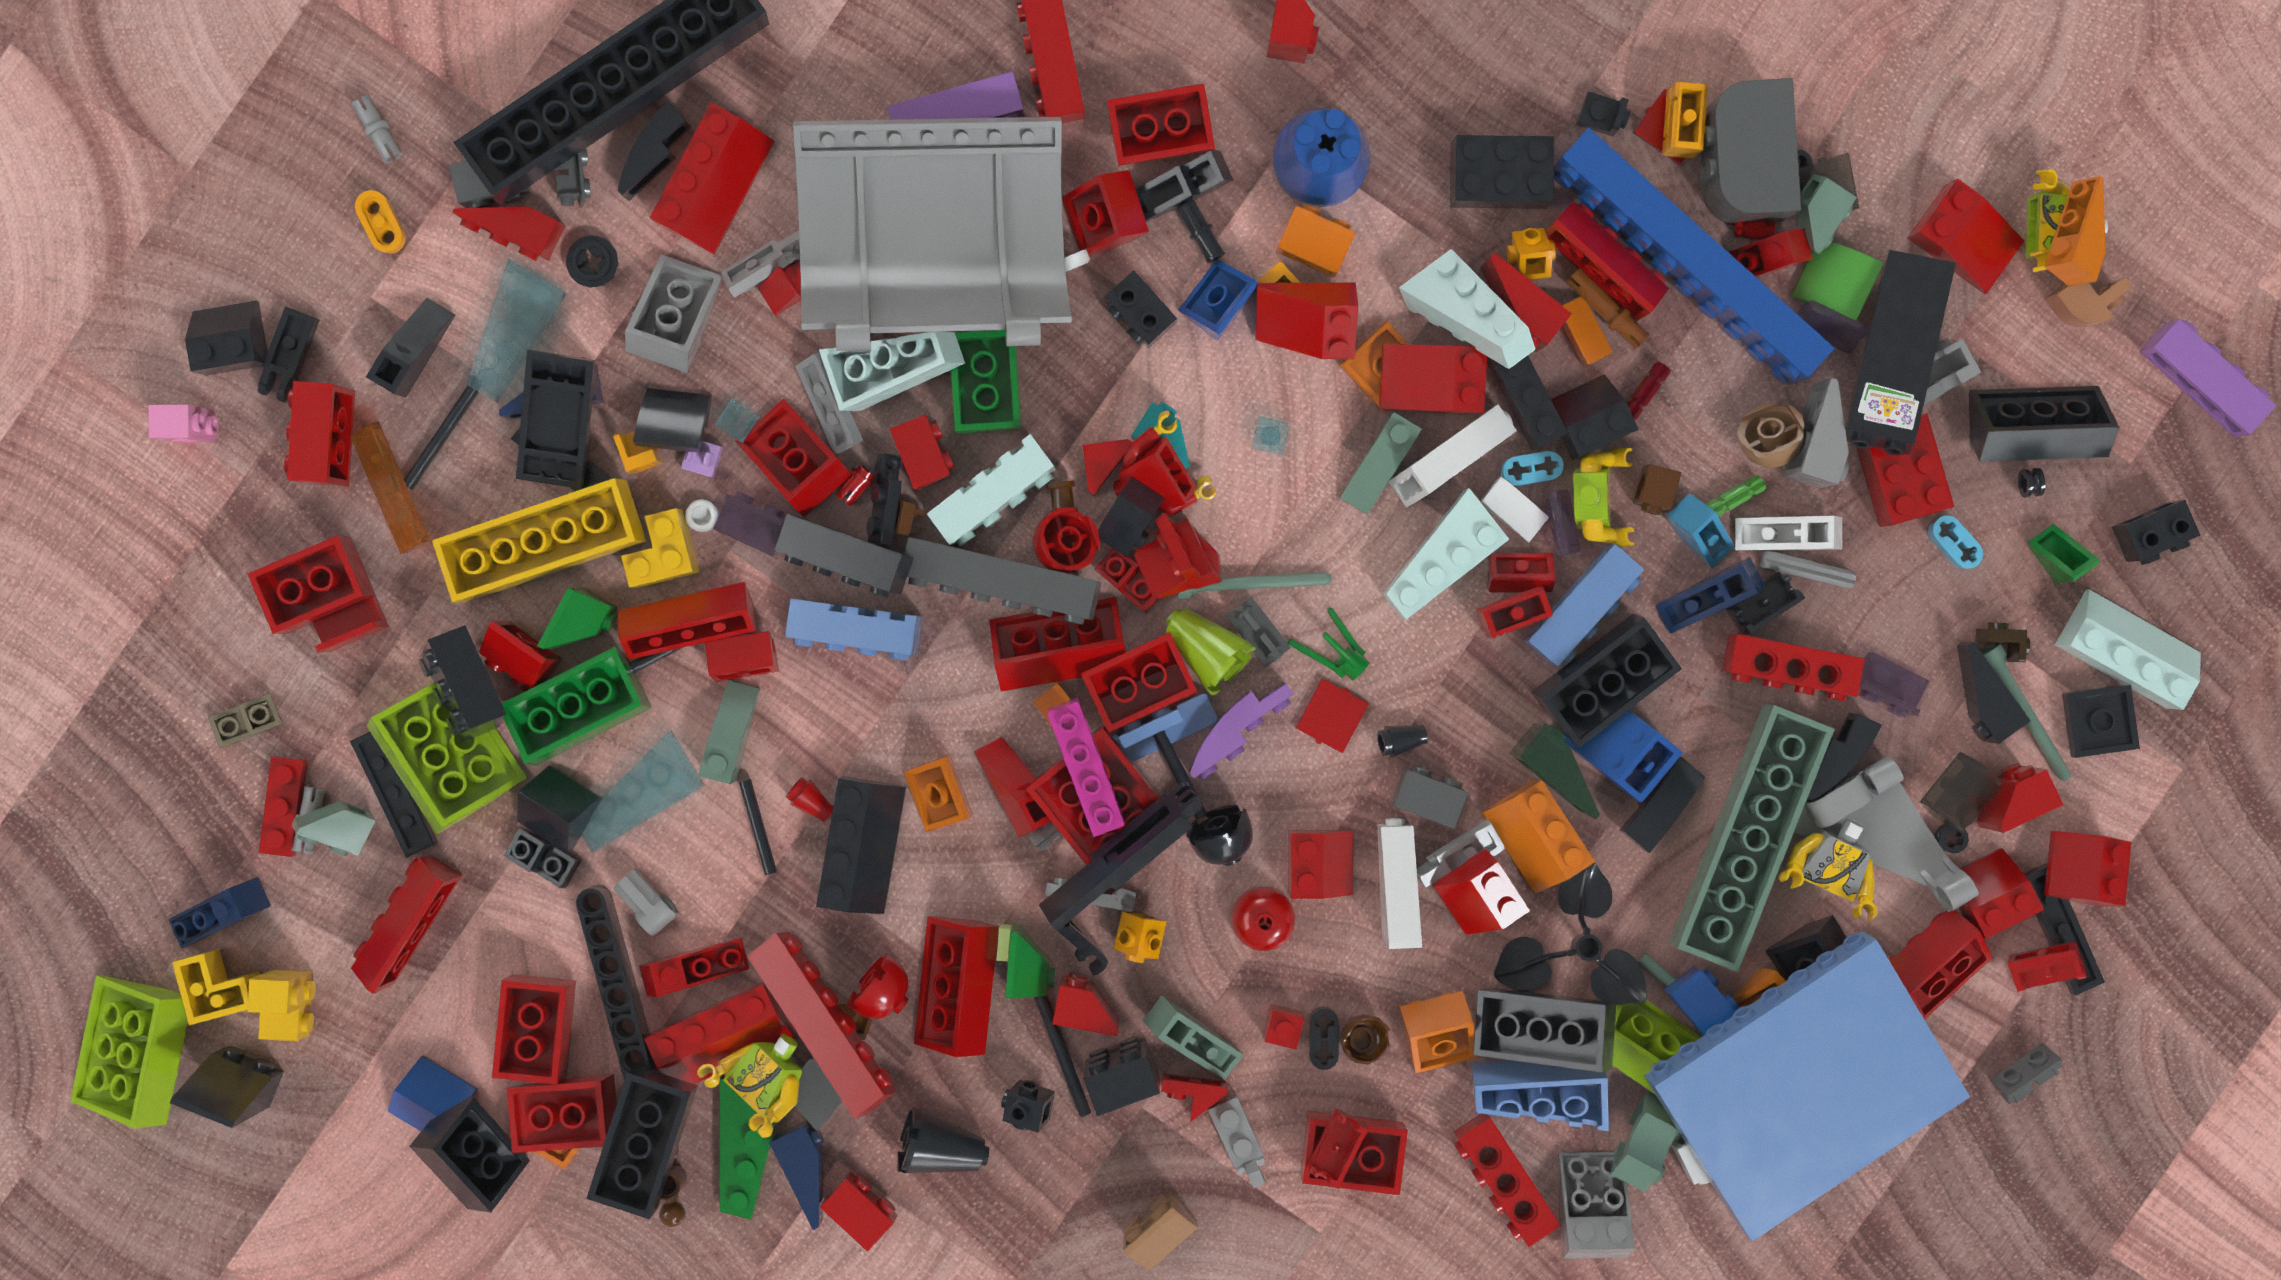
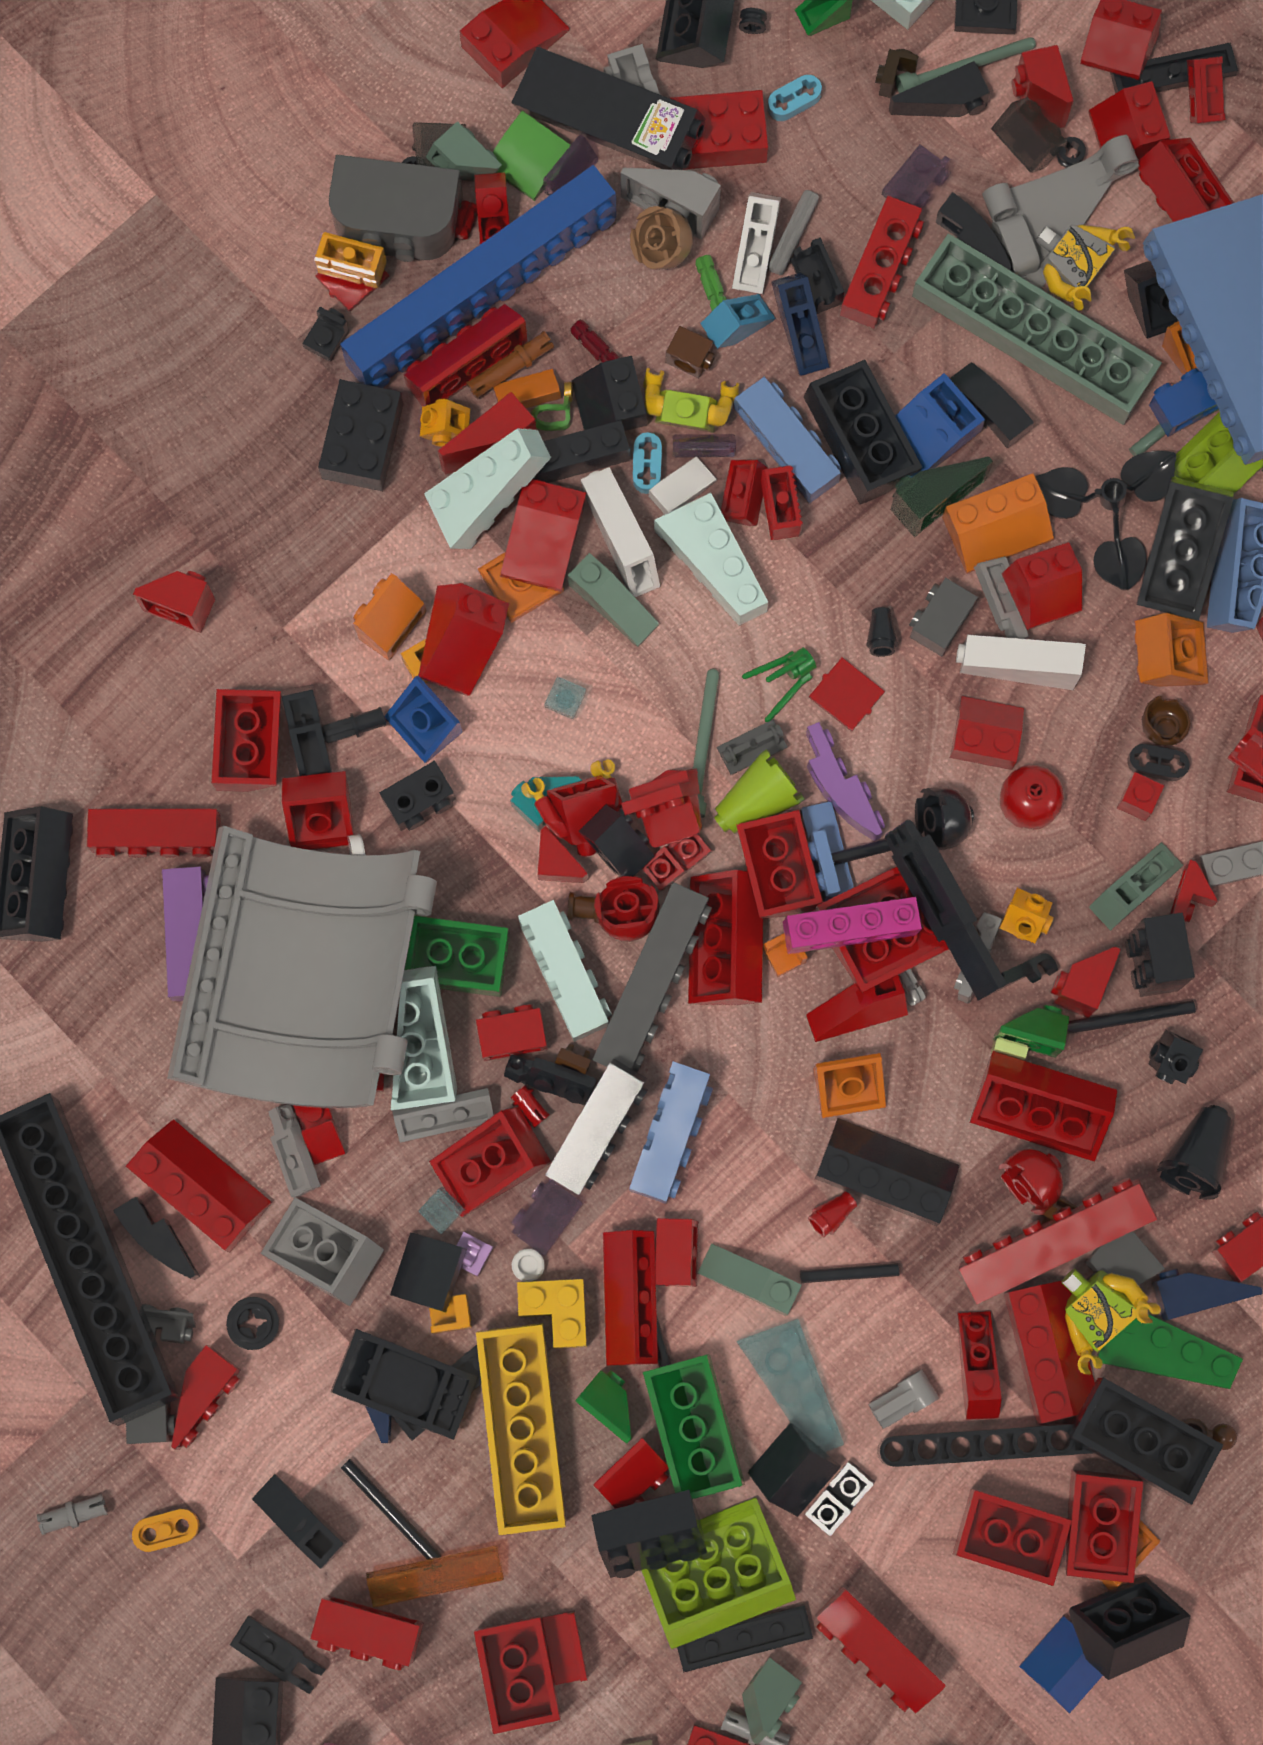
camera: 80 degrees left, 10 degrees down
clear light blue wing [467,258,566,403] -> none
blue cone [1273,108,1370,207] -> none
none -> bright green piece [531,382,573,431]

